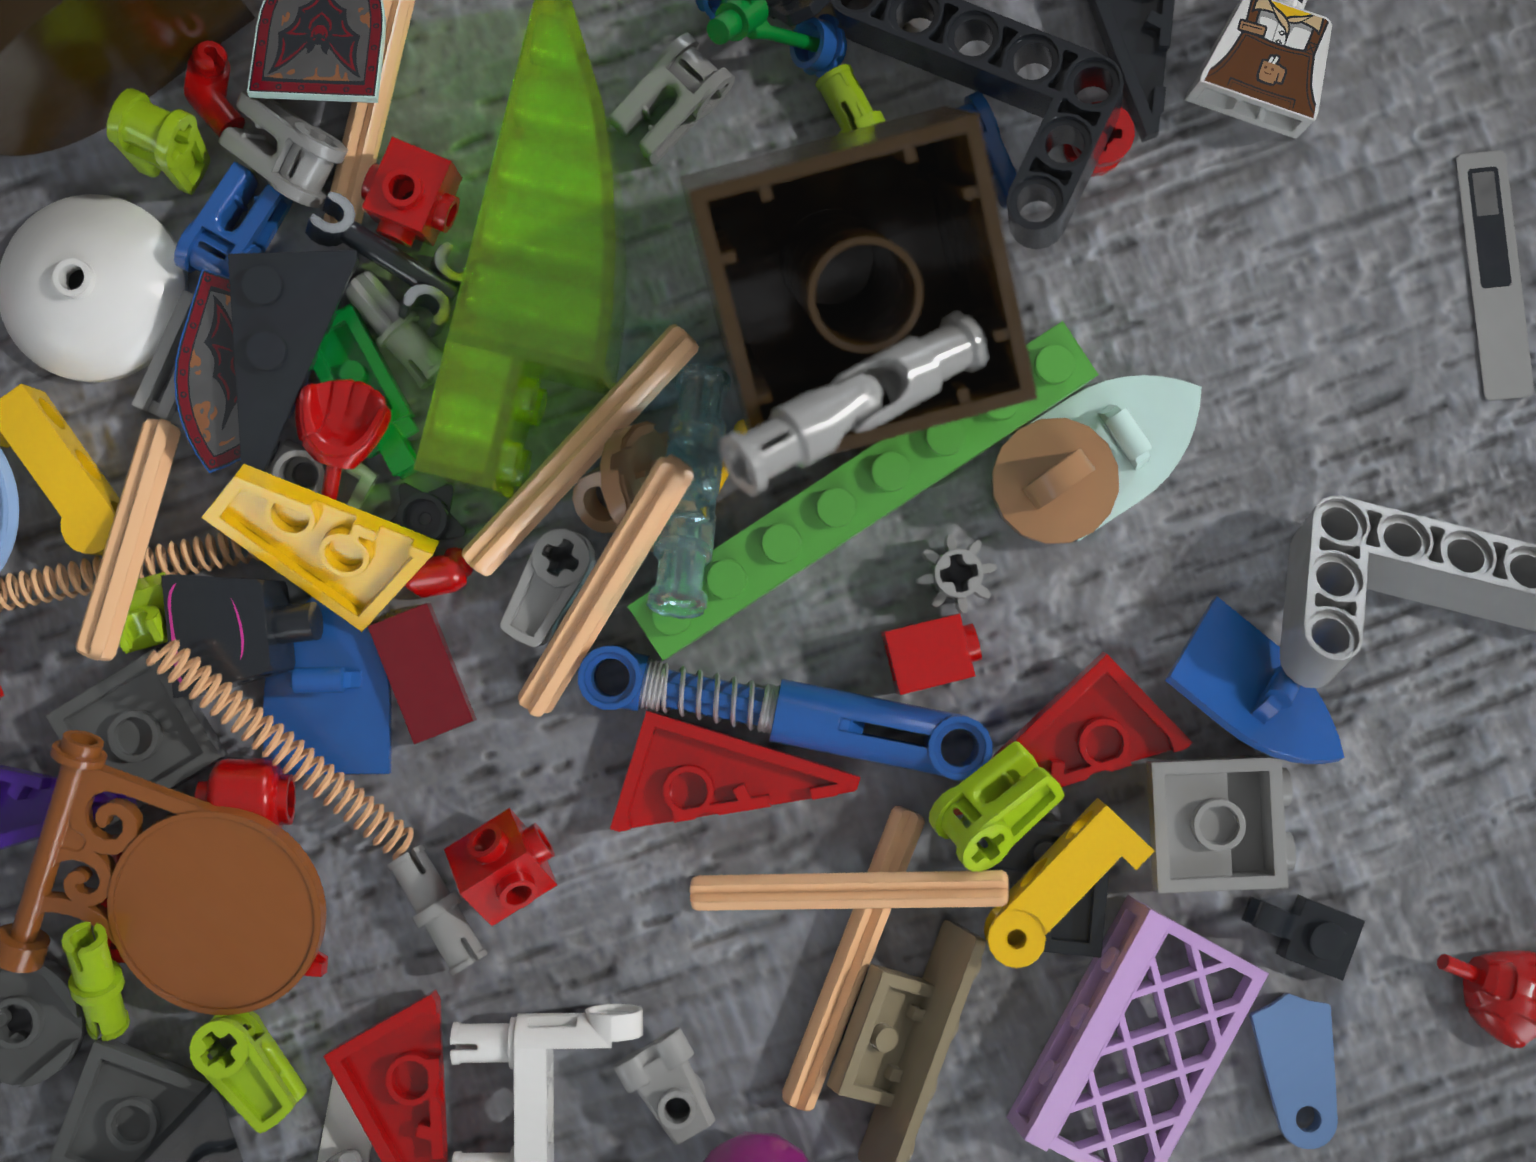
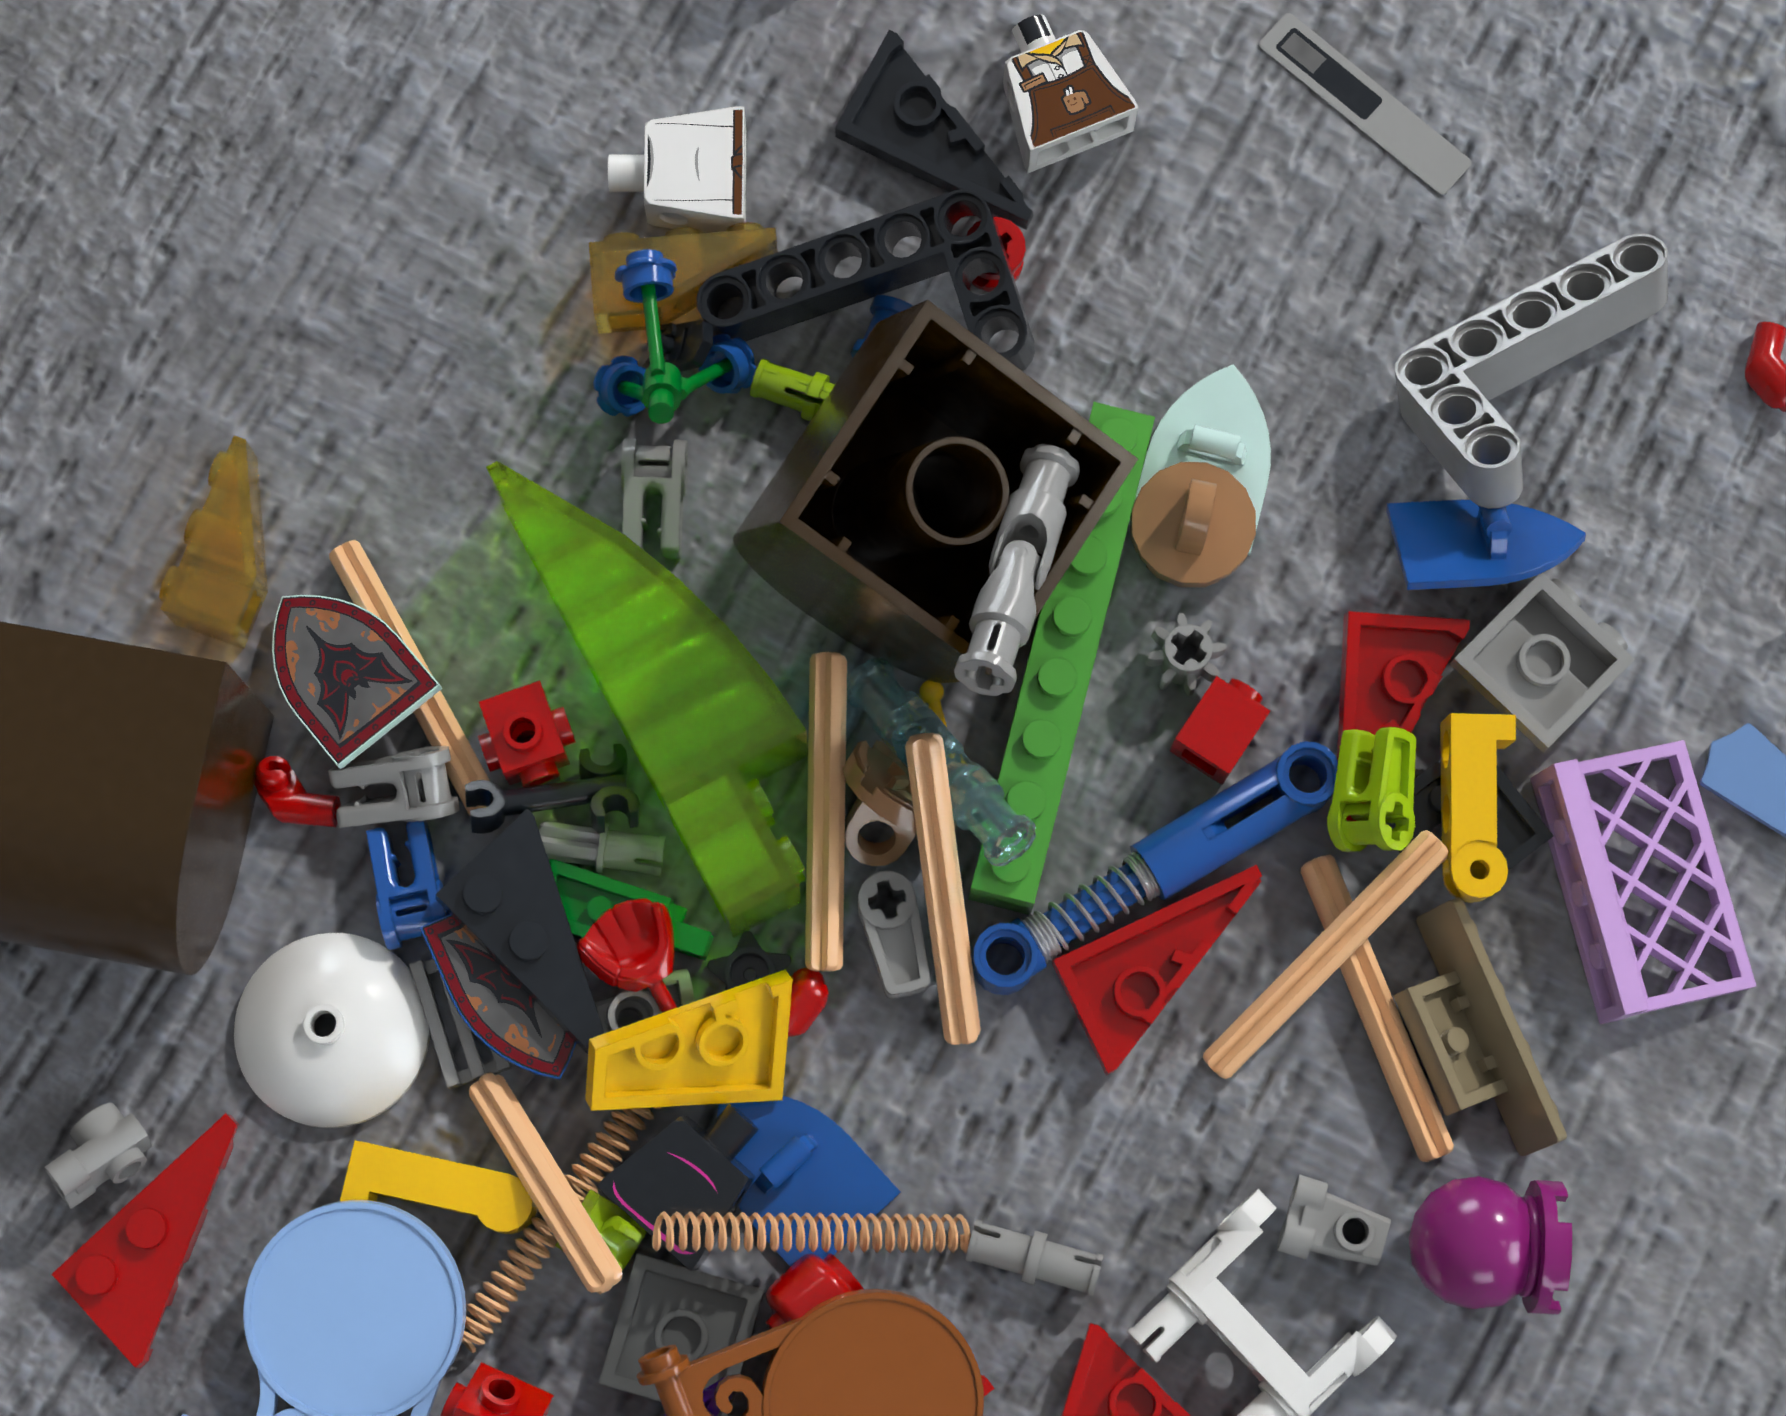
camera: 45 degrees left, 10 degrees down
lime piece [106,88,211,195] -> none
dark red tile [368,603,477,745] -> none
red brick [444,808,557,926] -> none
black plate [1241,894,1365,981] -> none

